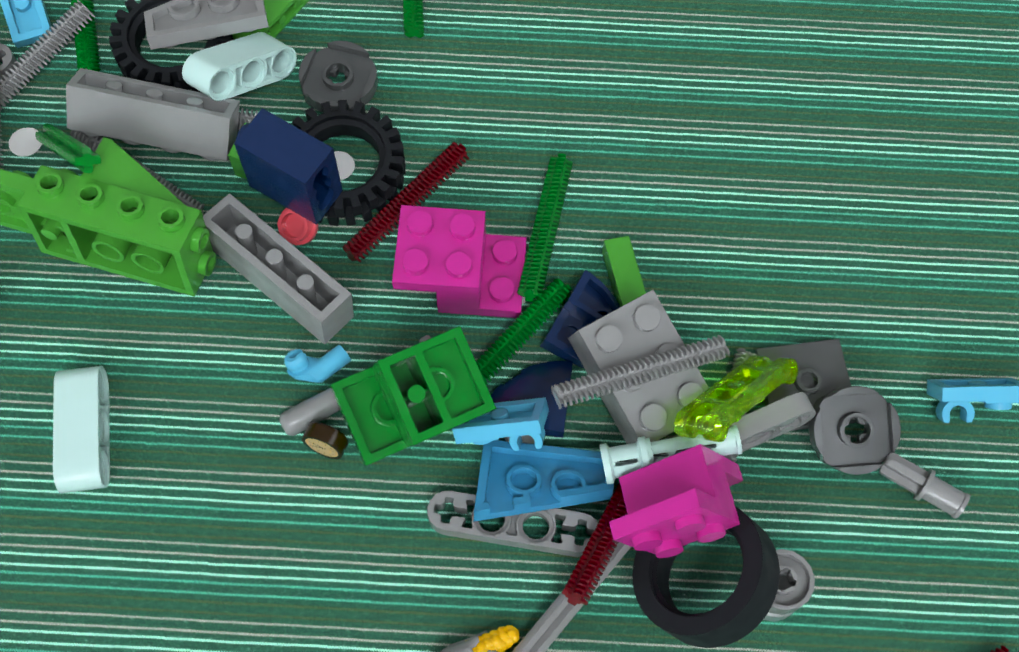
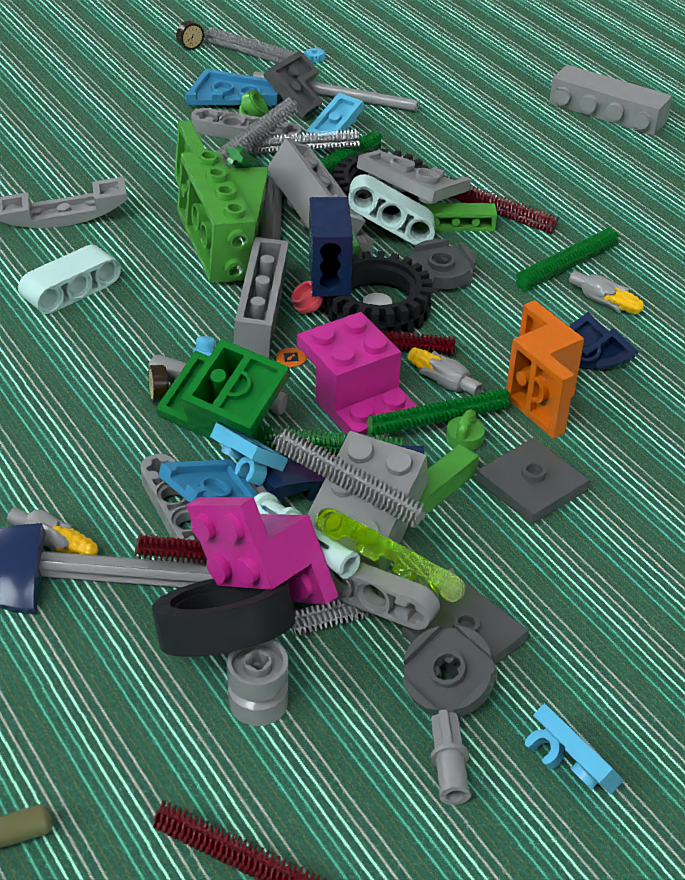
camera: 55 degrees right, 25 degrees down
none -> orange sticker [276,348,306,367]
none -> light grey piece [407,347,483,396]
none -> bright green tile [446,409,485,451]
none -> dark grey plate [476,438,590,525]
none -> orange bracket [506,300,584,439]
none -> dark blue brick [569,312,639,371]

